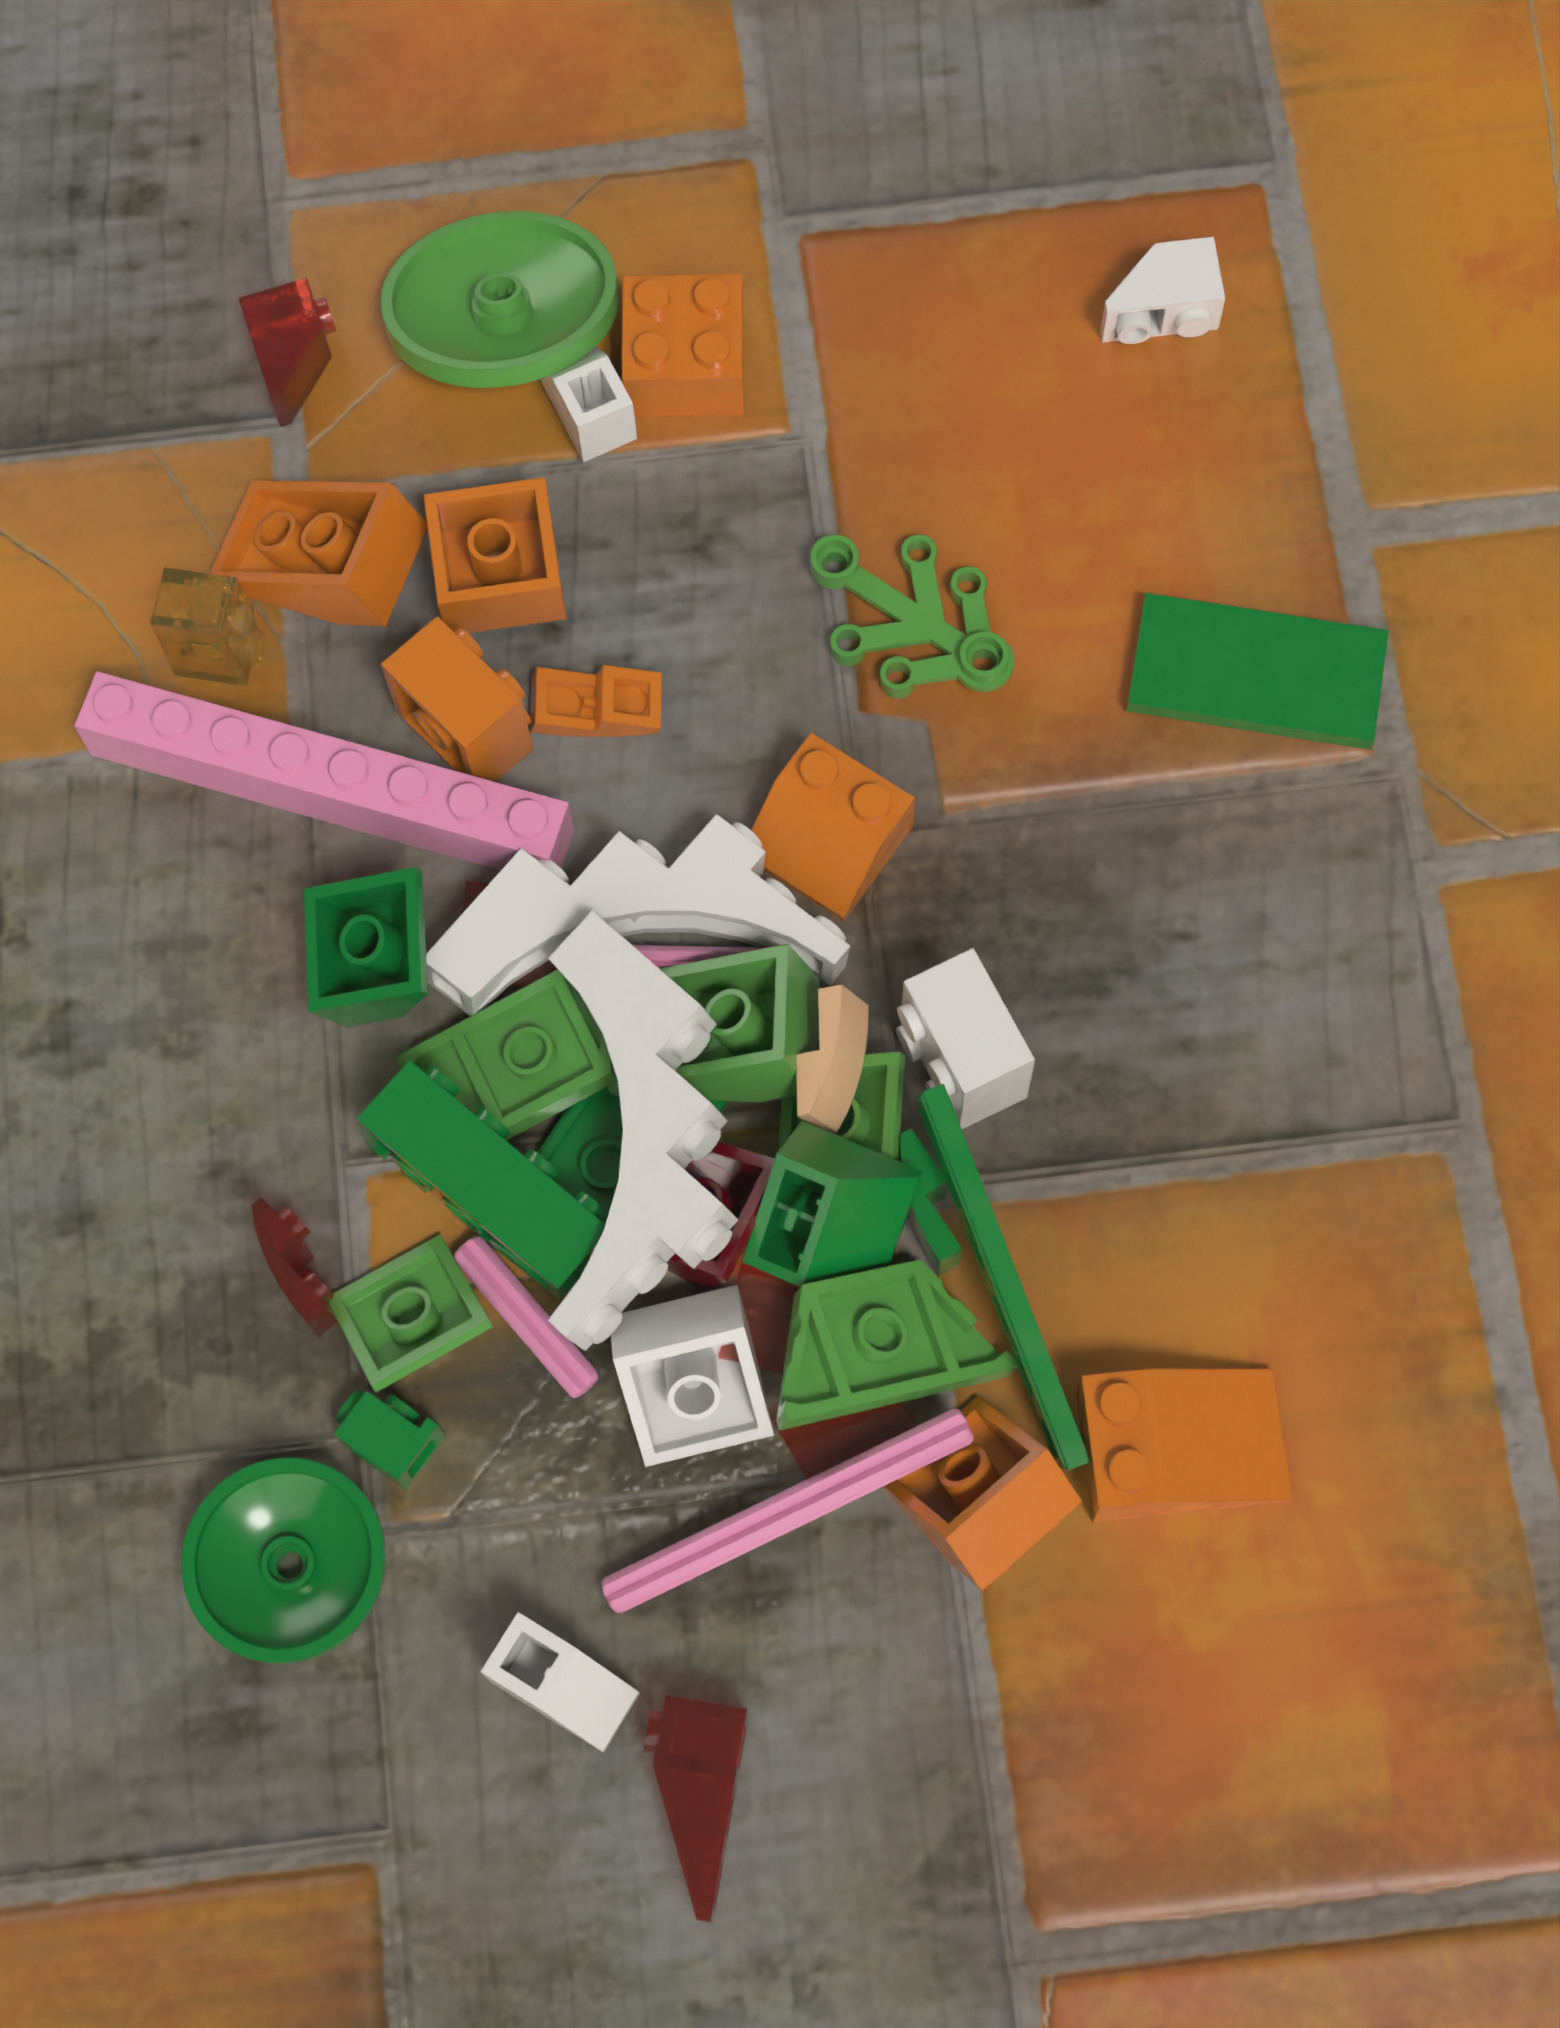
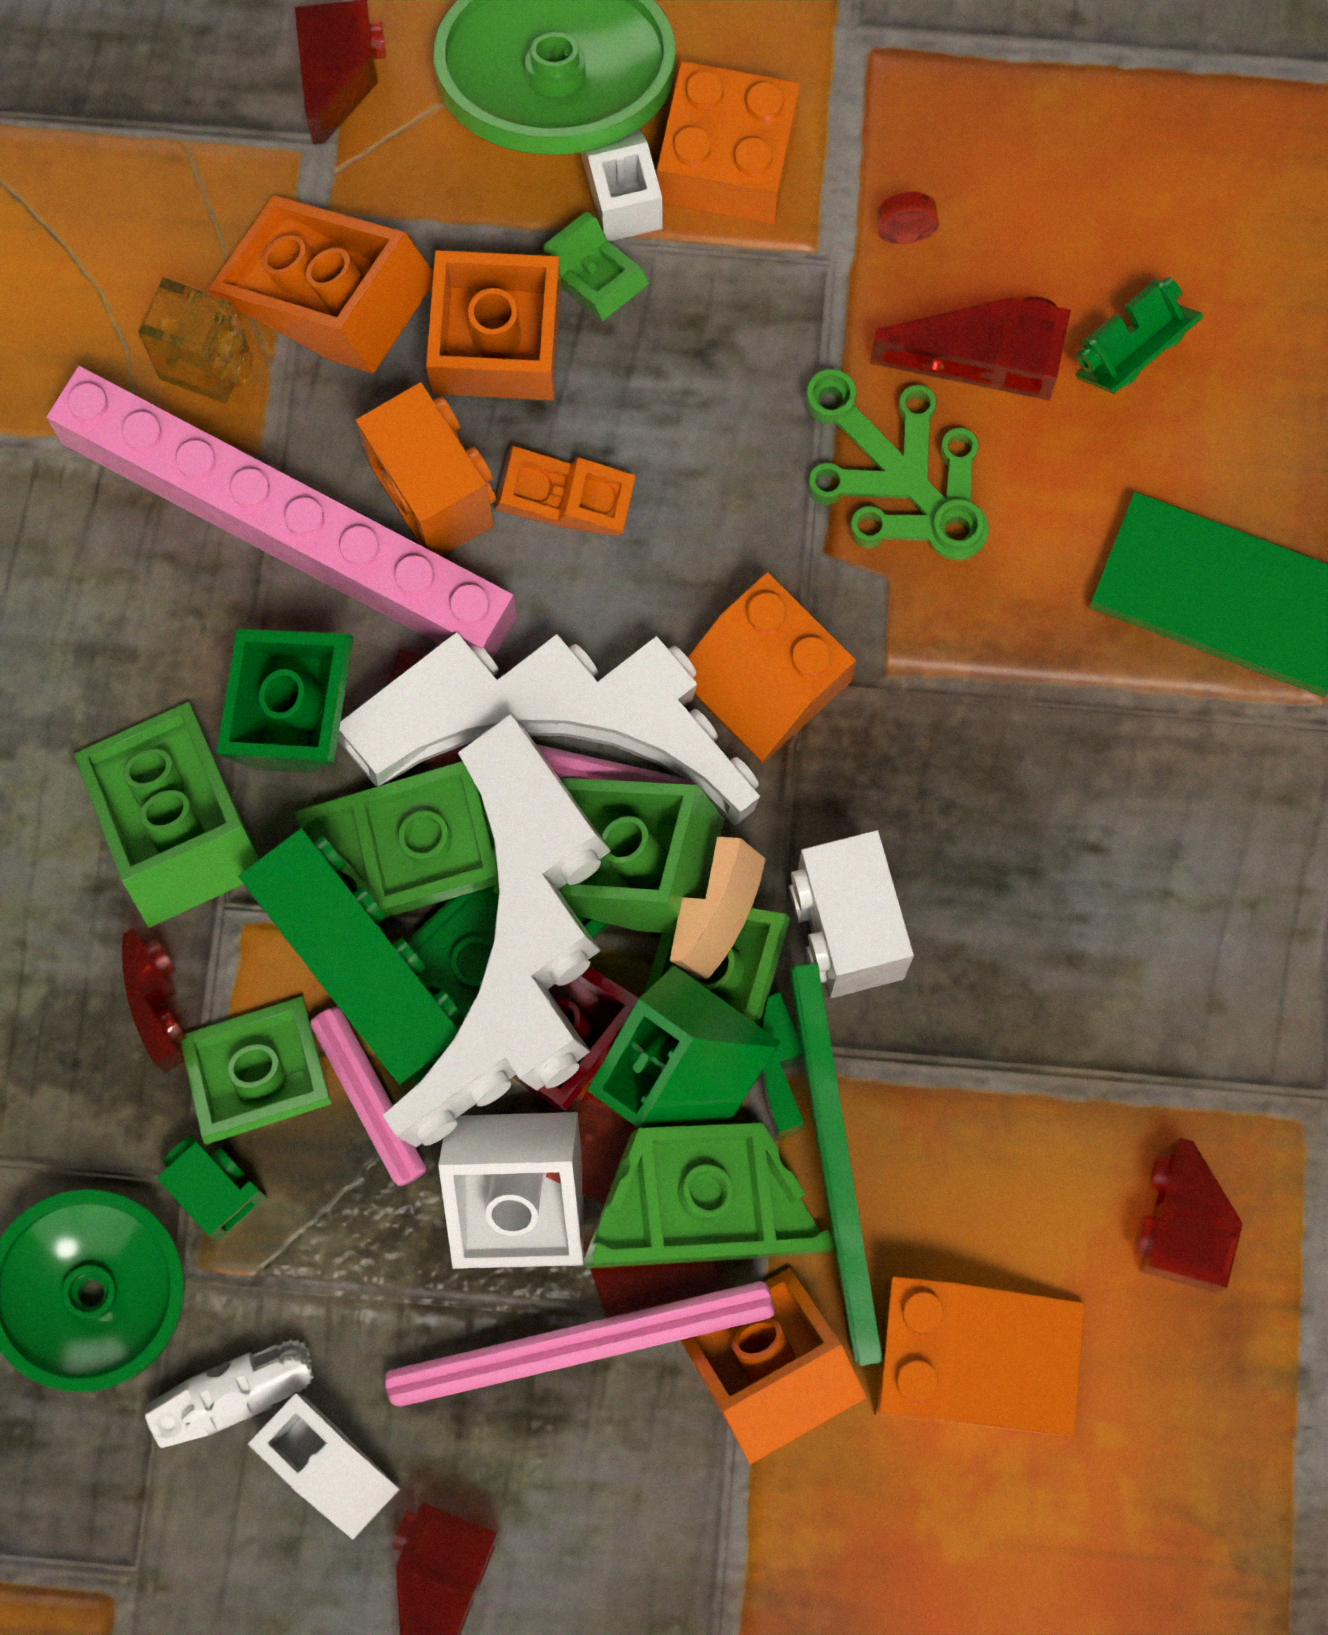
camera: 10 degrees right, 5 degrees up
white slope [1100,237,1225,344] -> none
none -> bright green slope [73,702,260,928]
none -> white hinge [145,1339,313,1448]
none -> bright green bracket [543,212,649,321]
none -> clear red slope [870,296,1071,401]
none -> clear red tile [876,192,939,244]
none -> green hinge [1075,277,1203,394]
none -> clear red slope [1133,1138,1243,1293]

